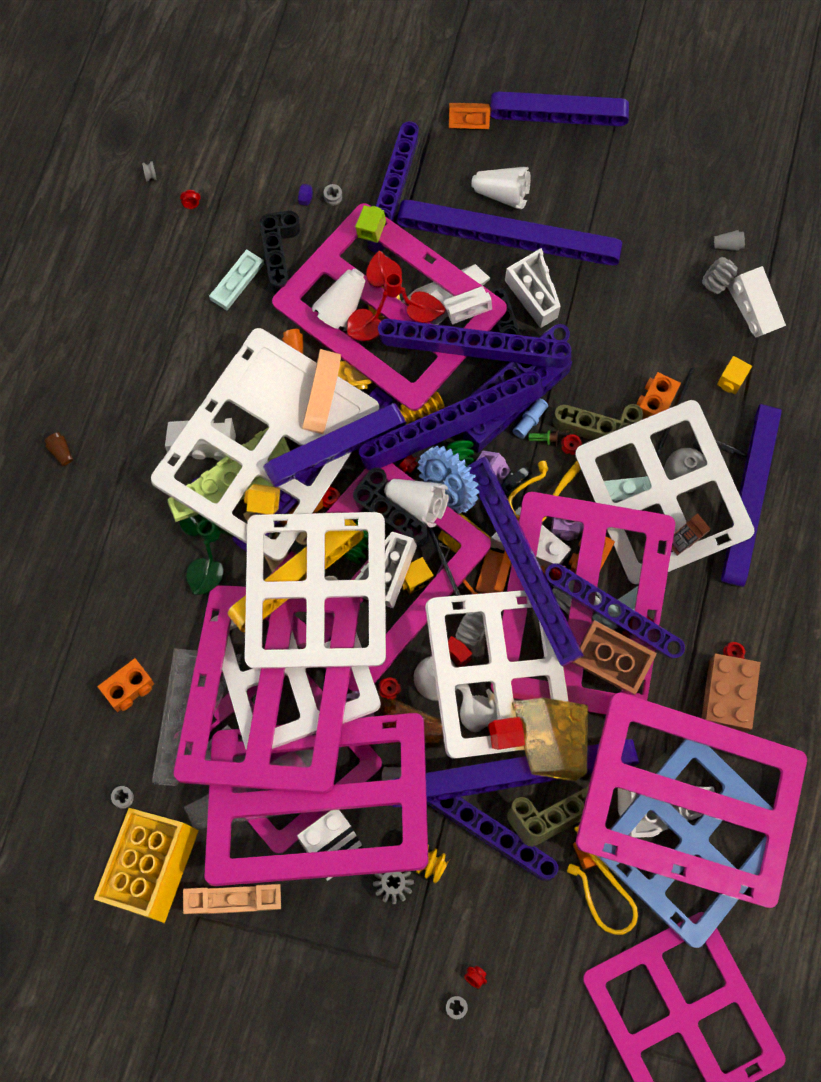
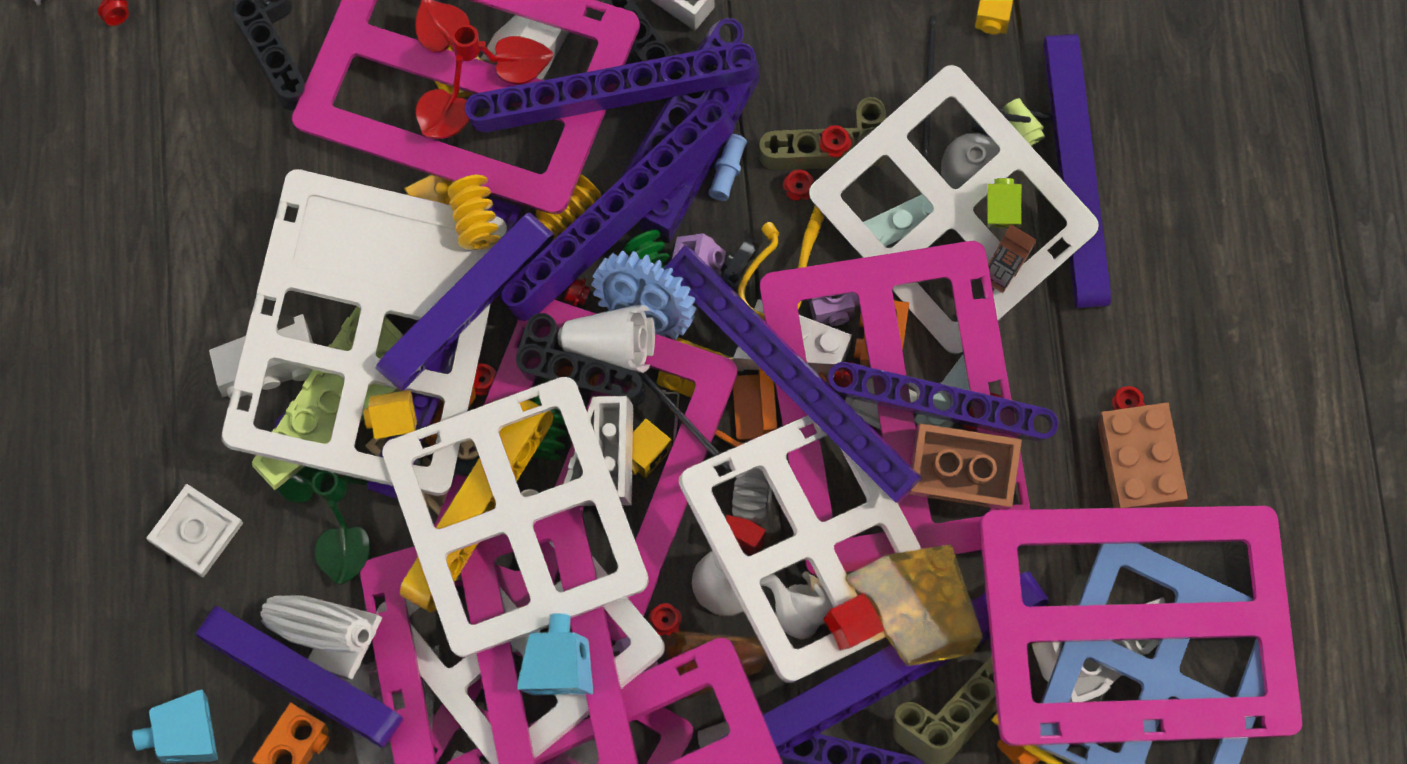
camera: 15 degrees left, 0 degrees up
reddish brown cone [44,432,73,466] -> none
light aqua plate [209,249,264,310] -> none
orange cone [282,329,303,354] -> none
light nougat slope [302,349,341,434] -> none
white cone [312,269,365,331] -> none
white panel [443,286,492,324] -> none
bright green piece [528,430,570,446] -> none
orange brick [636,372,681,419] -> none
none -> medium azure torso [132,690,218,763]
none -> white plate [147,484,243,578]
none -> dark purple beam [195,606,403,748]
none -> white plate [260,595,382,680]
none -> yellow piece [447,174,501,250]
none -> medium azure torso [517,613,593,695]
none -> red plate [819,125,851,157]
none -> lime brick [987,178,1022,228]
none -> yellowish green cone [1003,98,1045,146]

